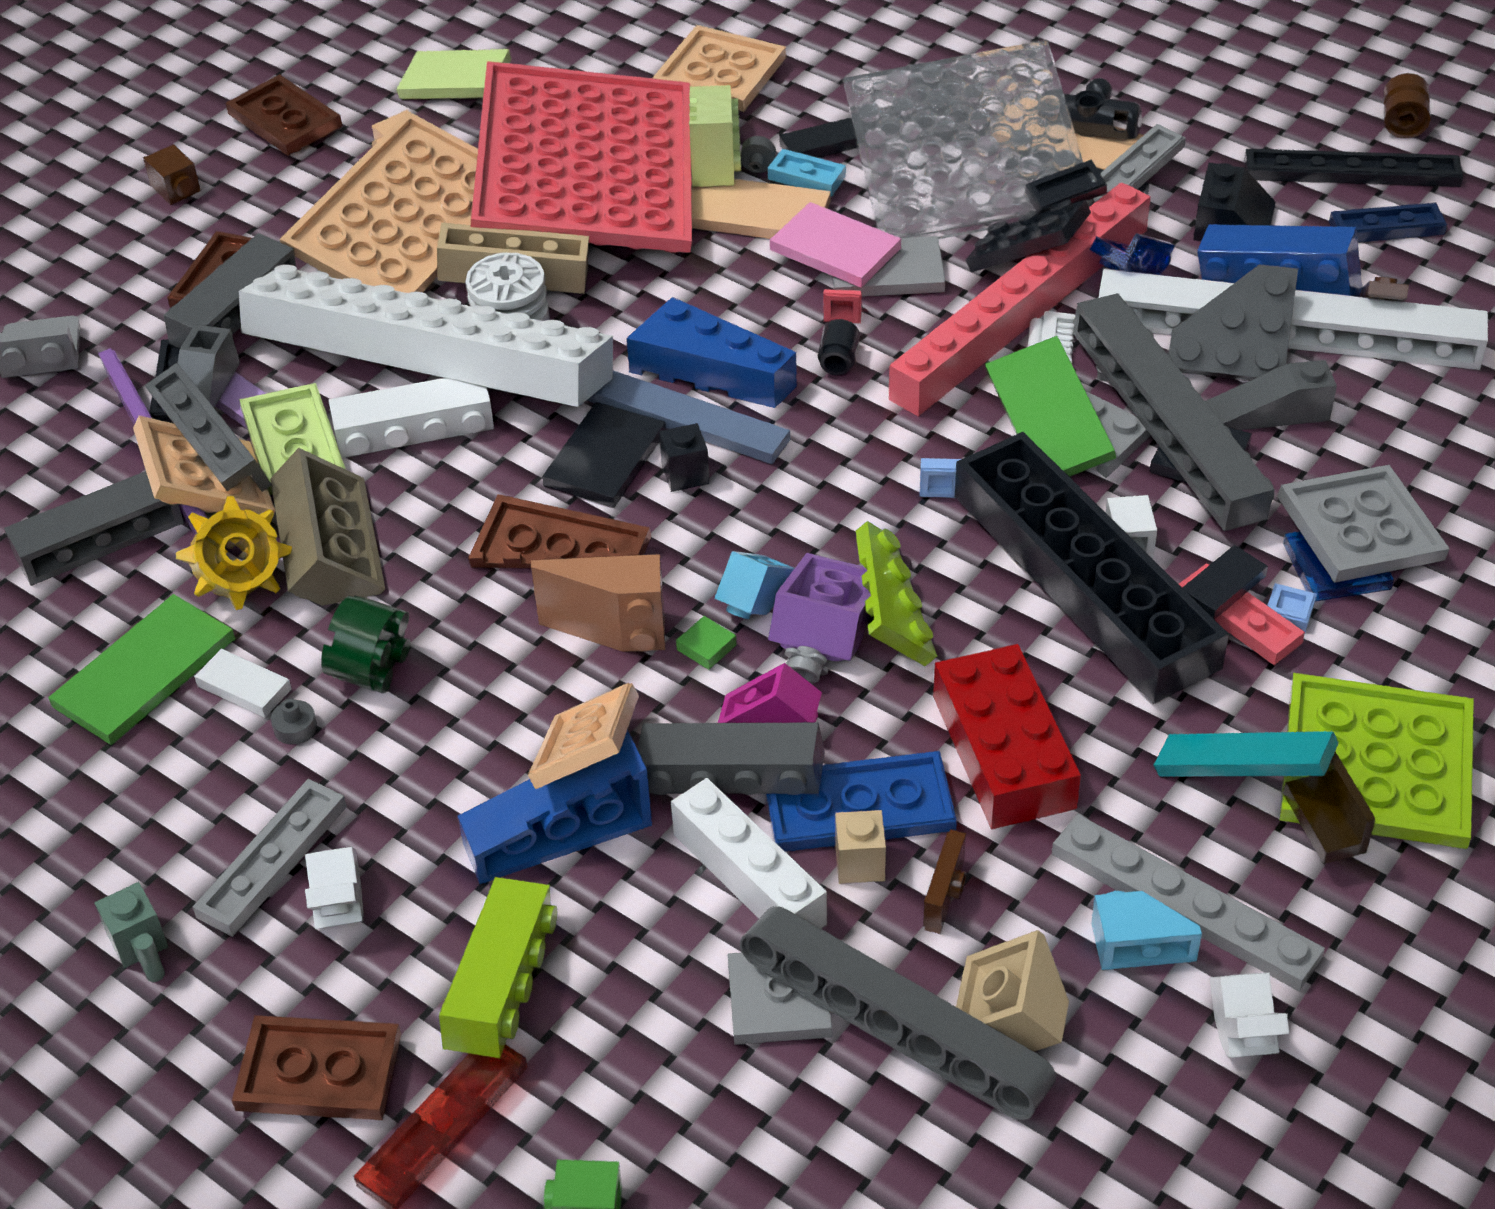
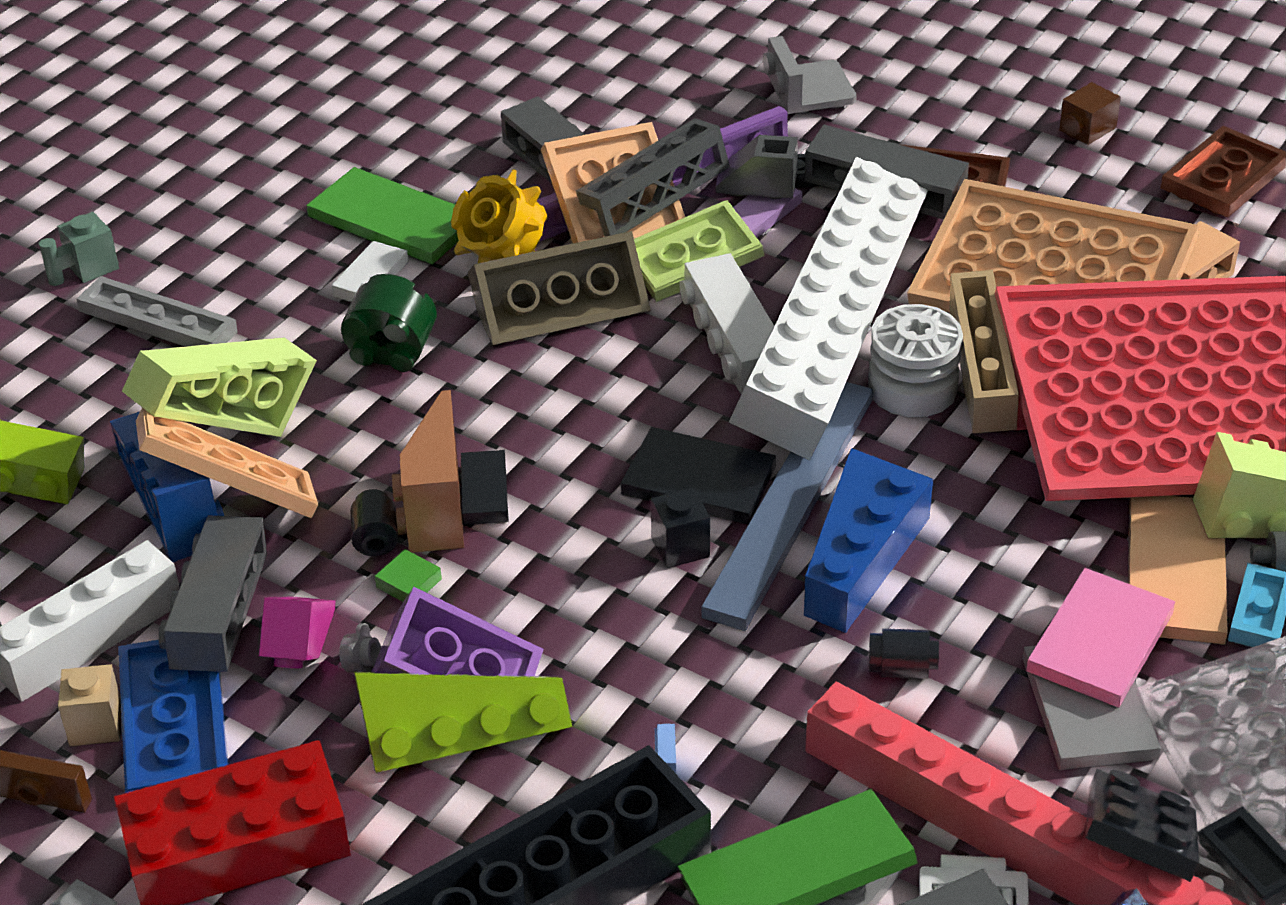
camera: 85 degrees right, 5 degrees down
dark grey tile [271,699,317,745] -> none
white brick [305,847,363,929] -> none
copper wing [468,494,651,568] -> none
medium azure slope [715,551,795,619] -> none
coral slope [823,289,862,323] -> none
none -> yellowish green wedge [122,337,317,437]
none -> black brick [350,489,398,556]

